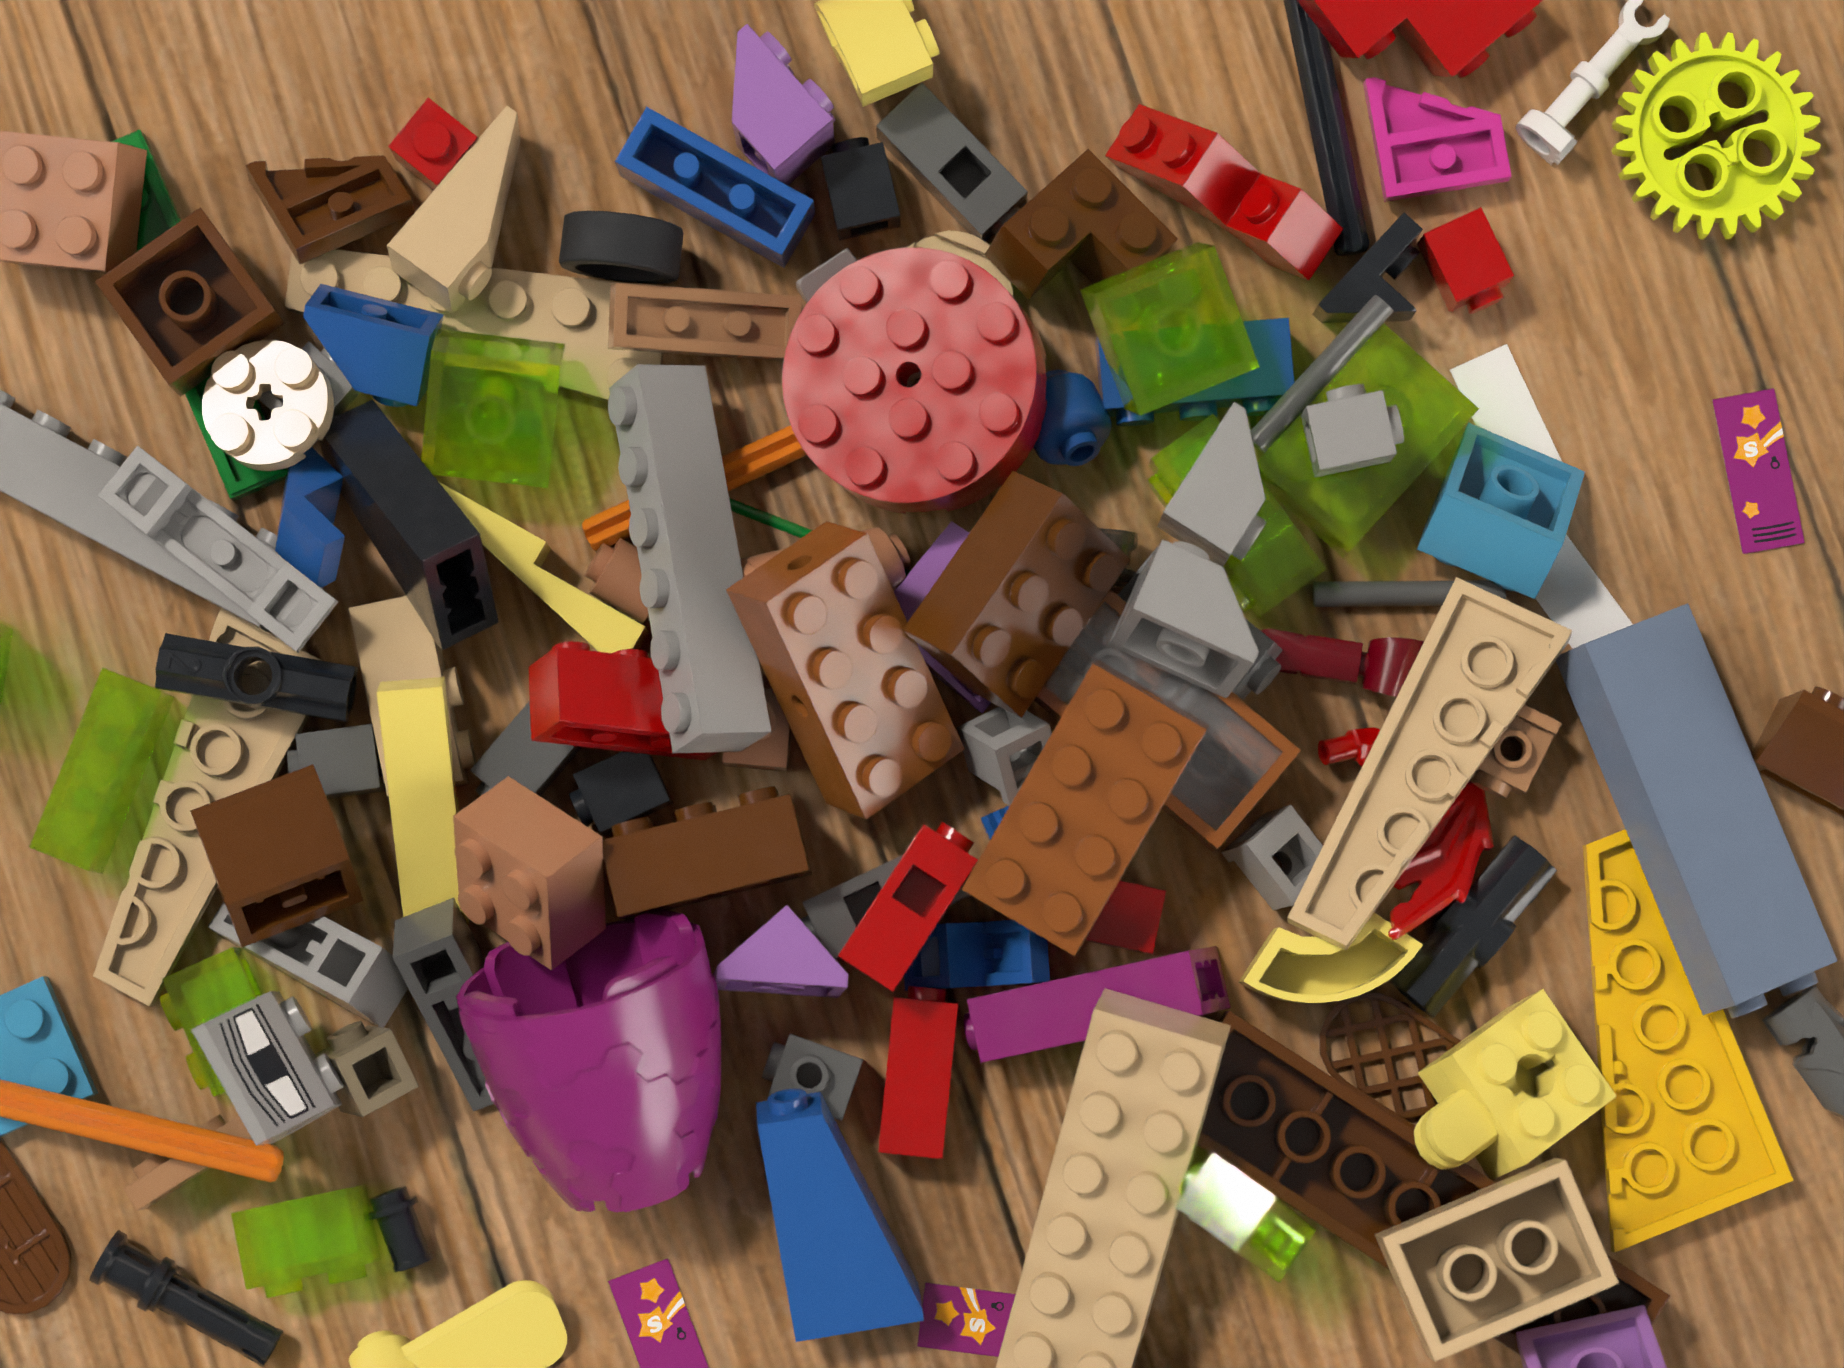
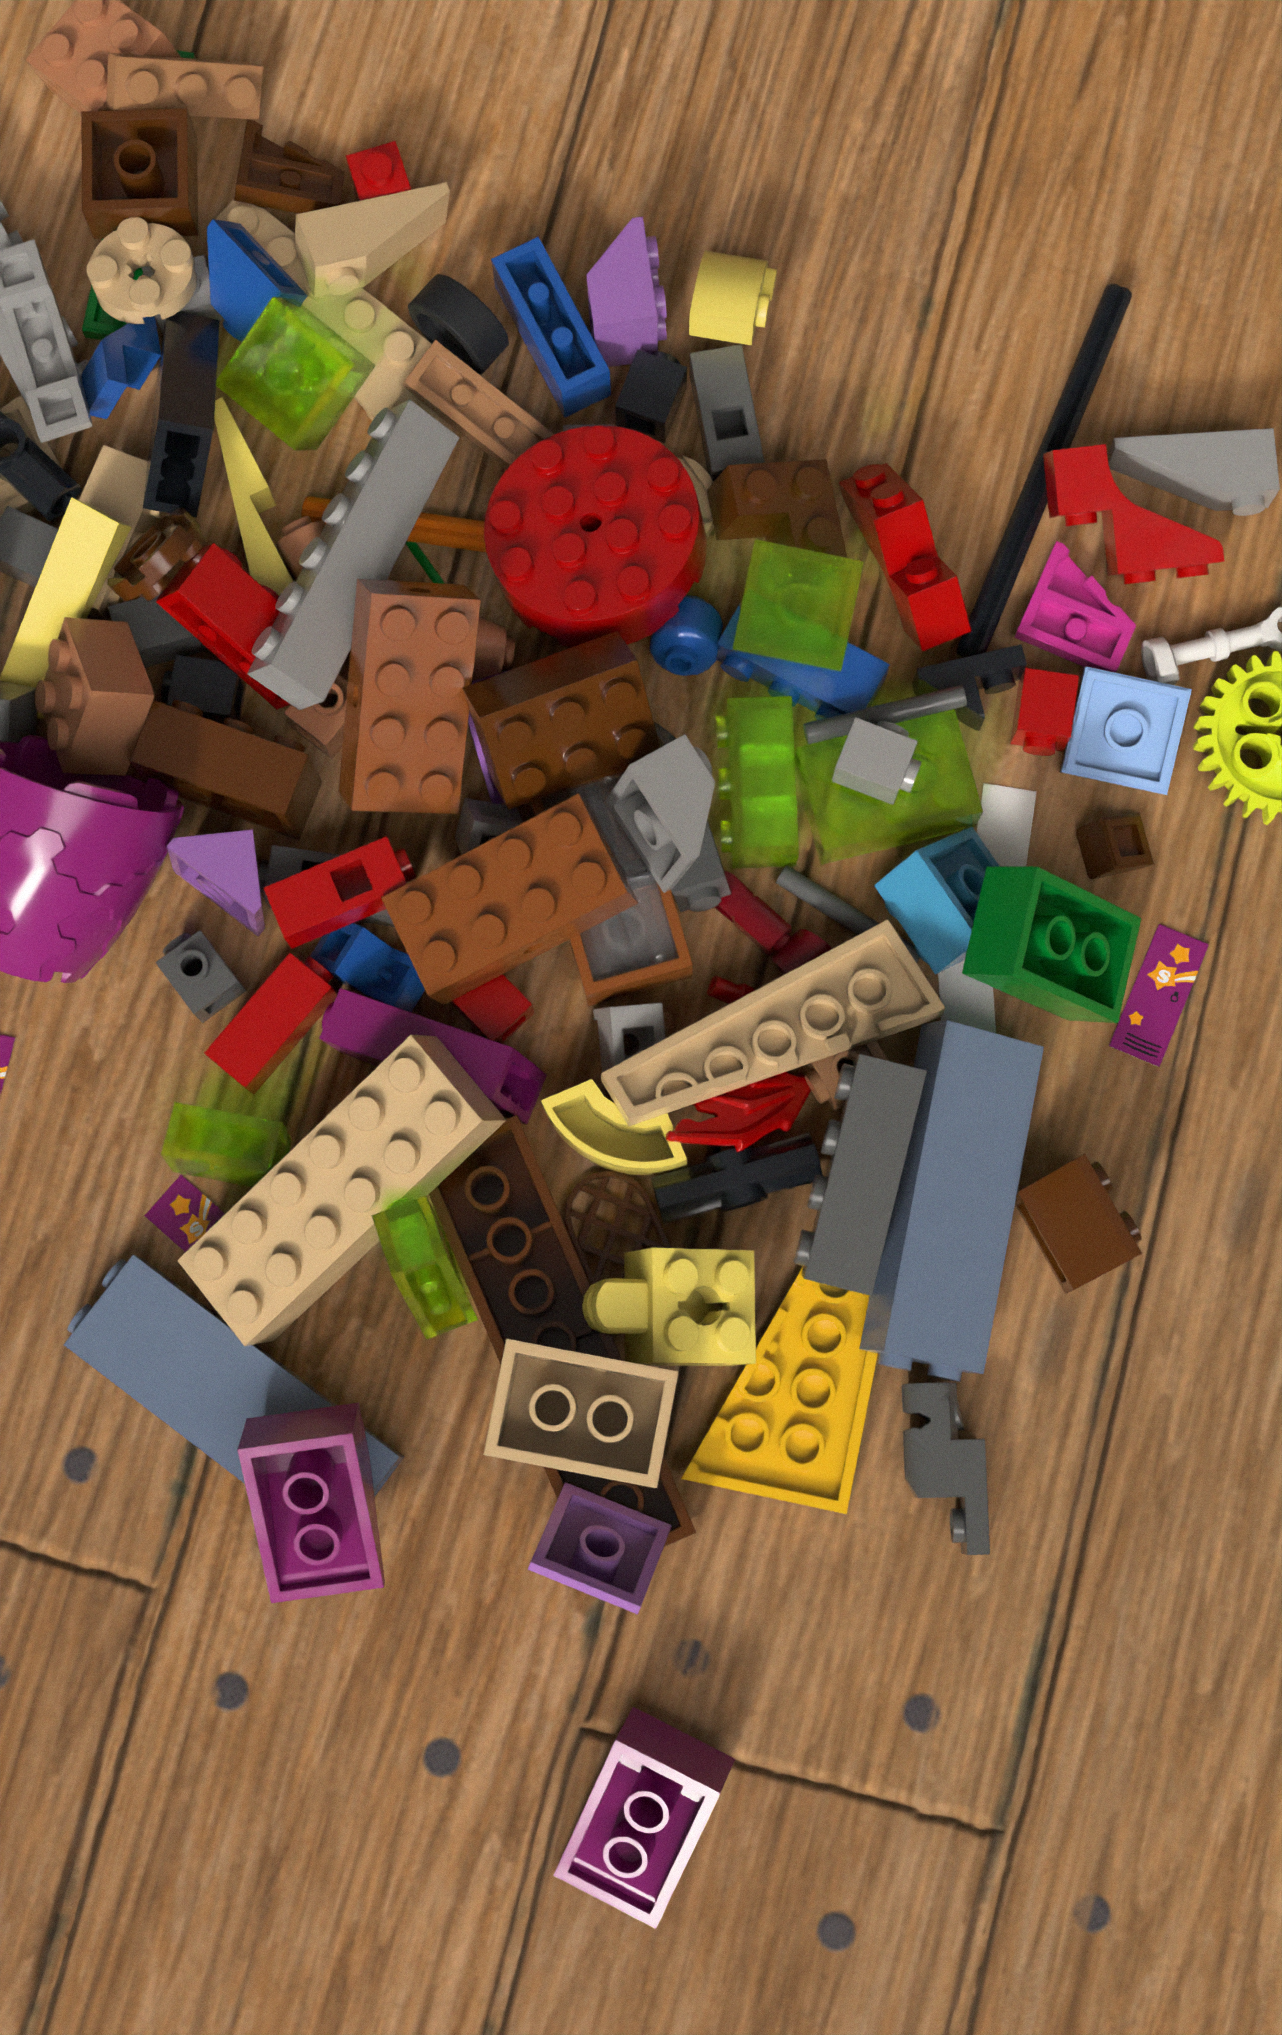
camera: 35 degrees right, 5 degrees down
blue slope [756,1089,924,1342] -> none
light grey slope [1157,402,1267,567] -> none
none -> medium nougat plate [106,53,263,120]
none -> reddish brown plate [107,508,207,601]
none -> clear neon green brick [161,1102,292,1187]
none -> dark grey brick [794,1054,927,1296]
none -> green brick [962,866,1141,1023]
none -> light blue plate [1060,667,1192,795]
none -> reddish brown slope [1076,813,1154,879]

